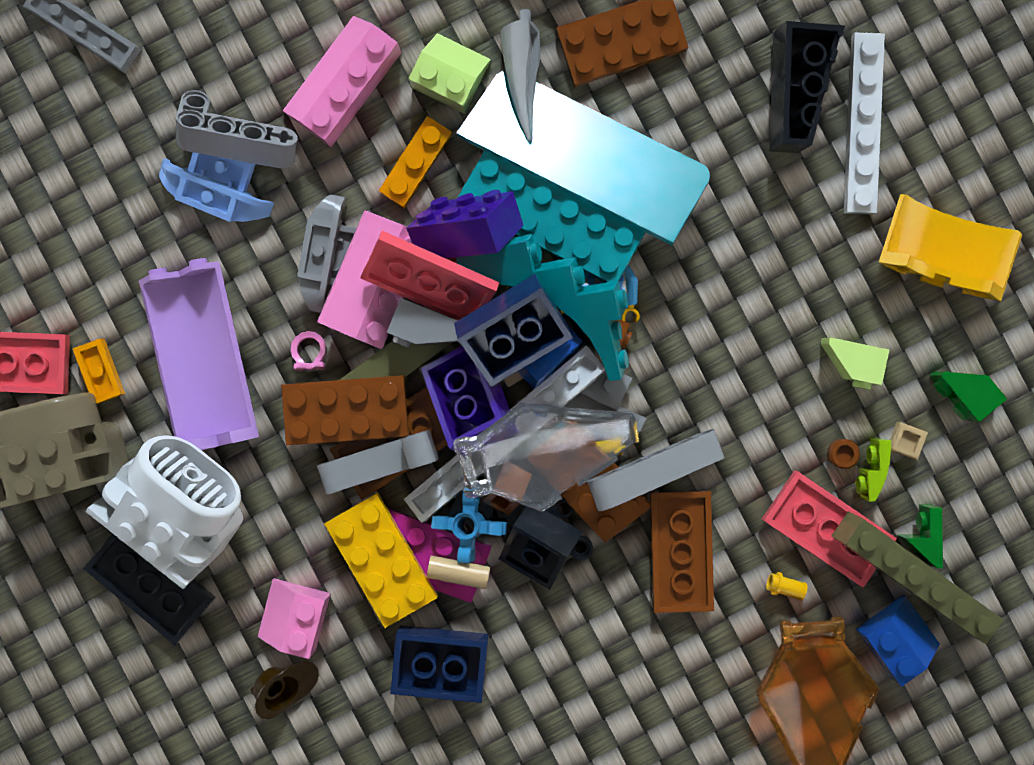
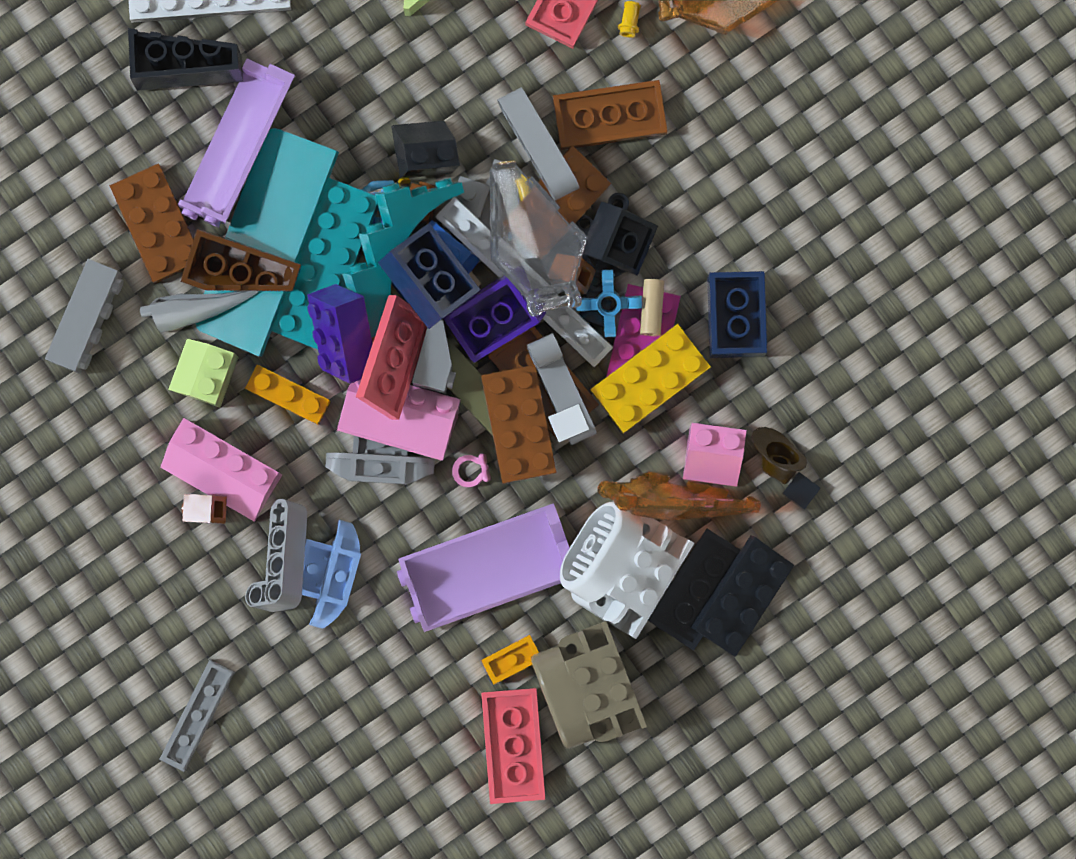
camera: 90 degrees left, 5 degrees down
none -> lavender cylinder [178,59,295,227]
none -> reddish brown wedge [180,229,301,291]
none -> brick [182,494,227,524]
none -> black slope [391,120,460,179]
none -> white sticker [548,404,589,442]
none -> clear orange windscreen [597,471,761,521]
none -> black plate [691,535,794,657]
none -> black tile [782,472,821,510]

